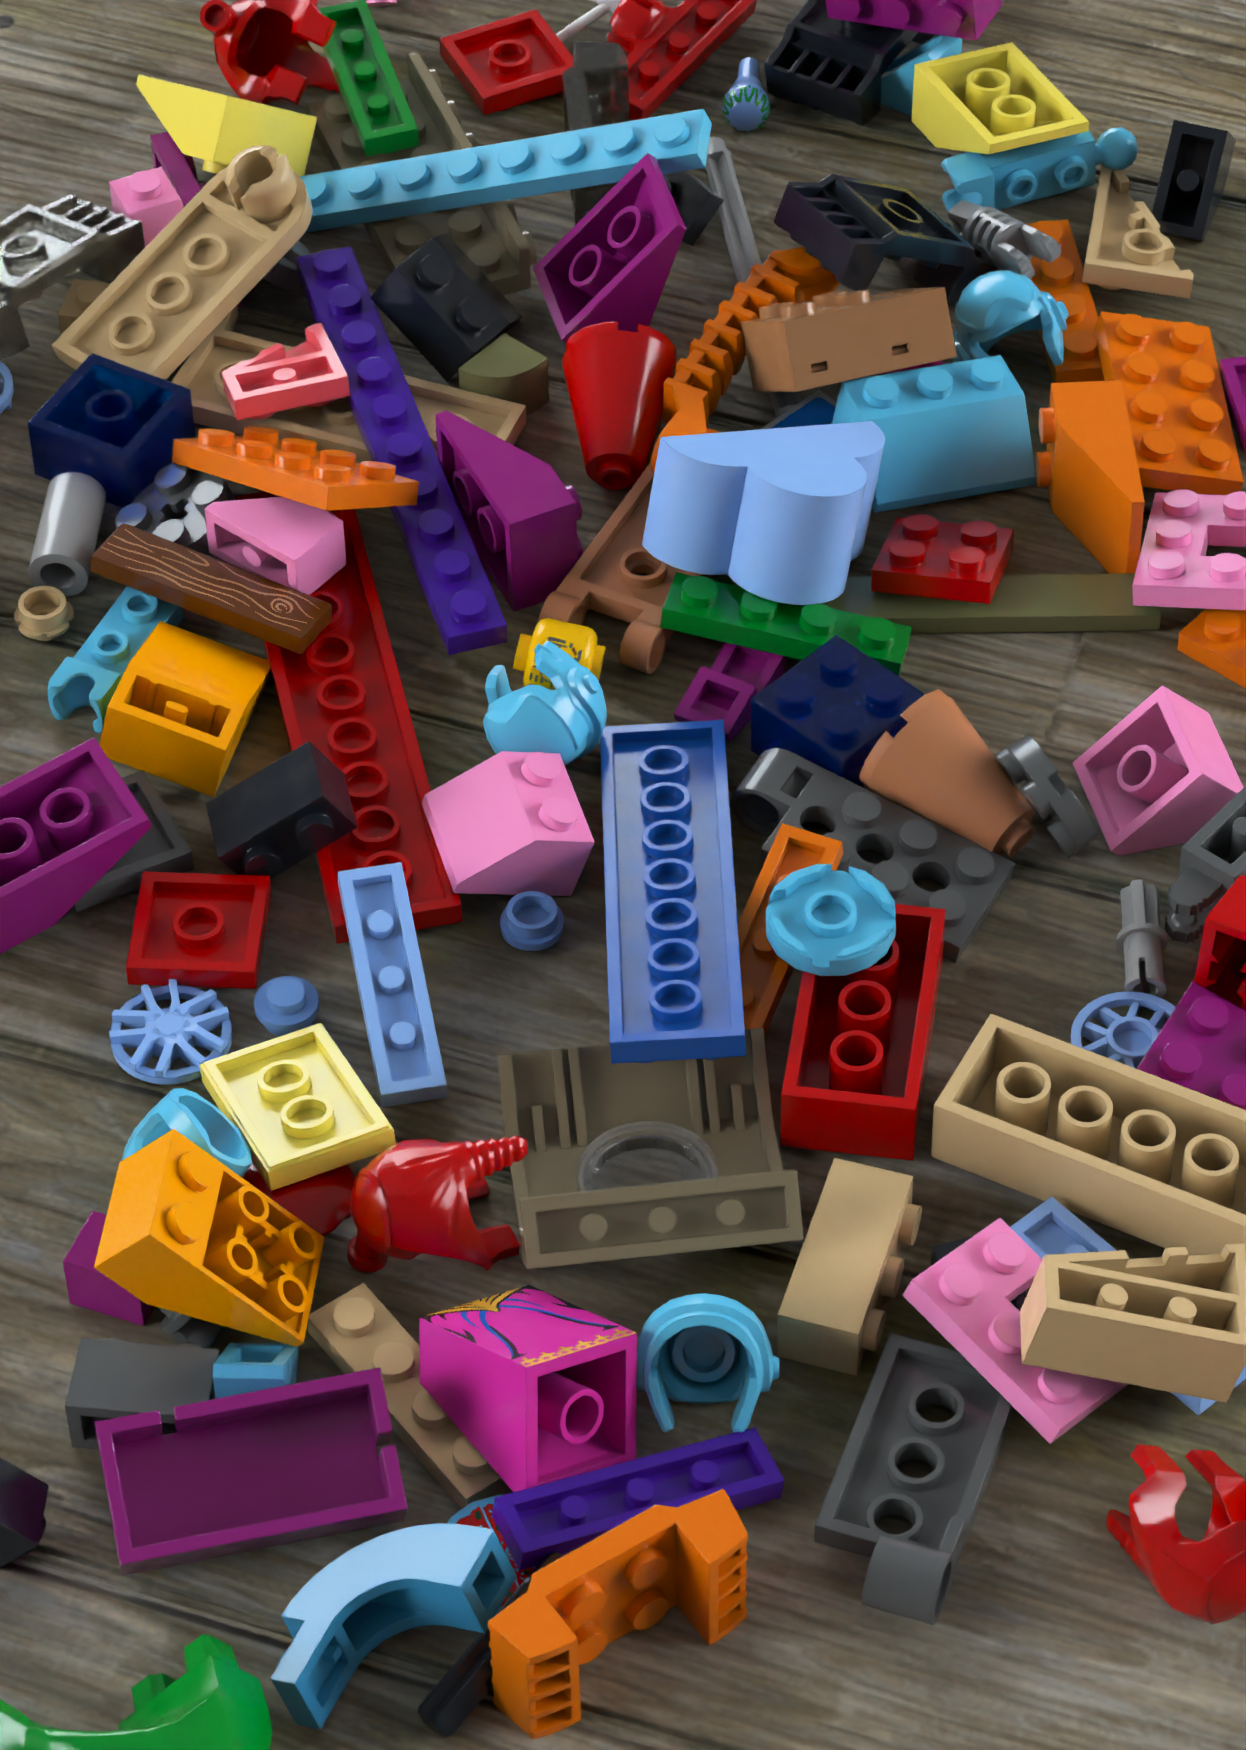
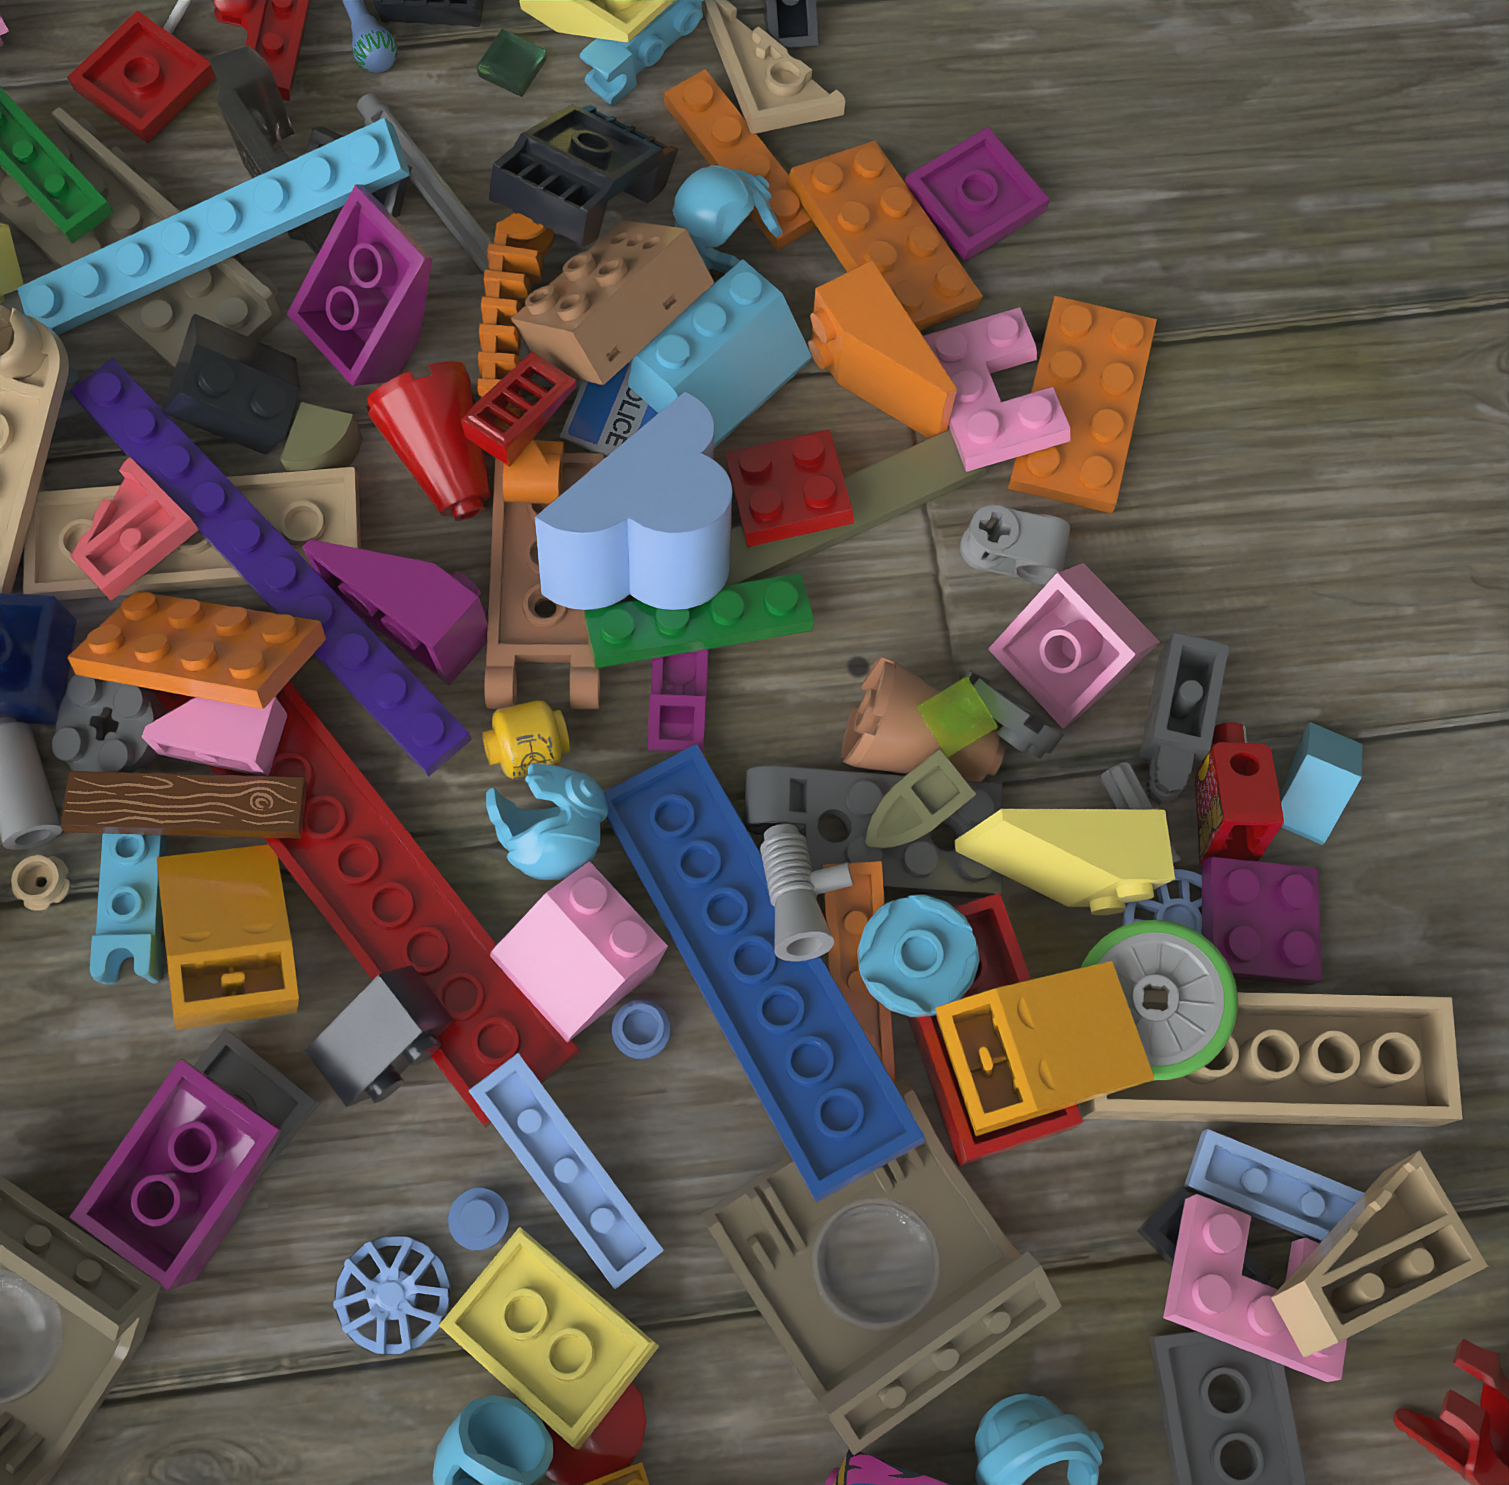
camera: 30 degrees left, 25 degrees up
red plate [126,871,271,989] -> none
red piece [347,1136,528,1273] -> none
clear blue brick [751,635,925,790] -> none
tan brick [777,1158,922,1376] -> none
light grey hinge [947,200,1062,279] -> none
none -> red slope [461,352,577,467]
none -> clear green tile [477,29,547,97]
none -> light grey piece [760,824,853,961]
none -> olive plate [865,749,977,848]
none -> clear neon green plate [917,676,998,758]
none -> light orange slope [936,961,1155,1136]
none -> light yellow slope [955,809,1175,915]
none -> light grey piece [960,505,1070,585]
none -> light grey wheel [1081,920,1238,1080]

